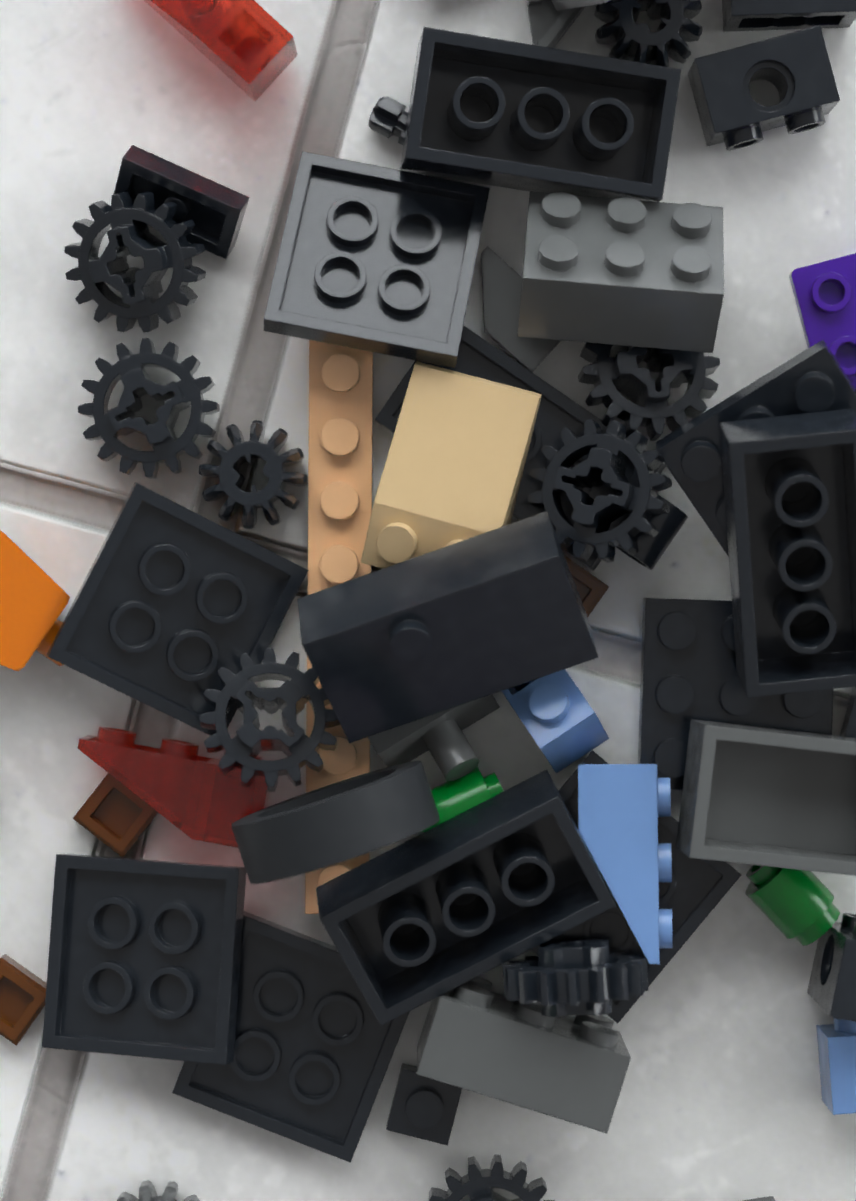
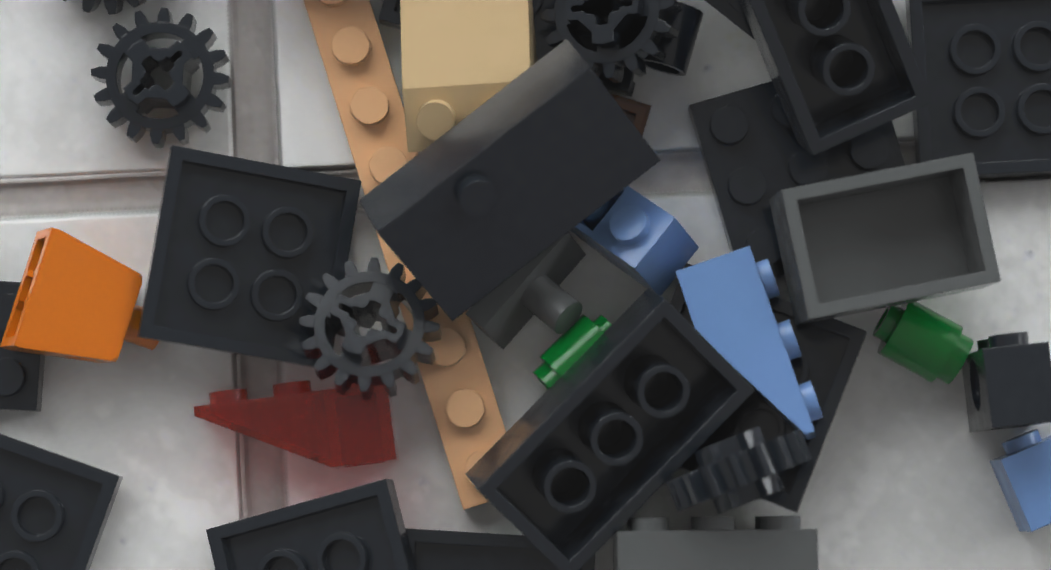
camera: 20 degrees left, 5 degrees down
reddish brown tile [73,767,164,858] -> none
black gear [198,420,308,530] -> none
black tyre [231,761,440,884] -> none

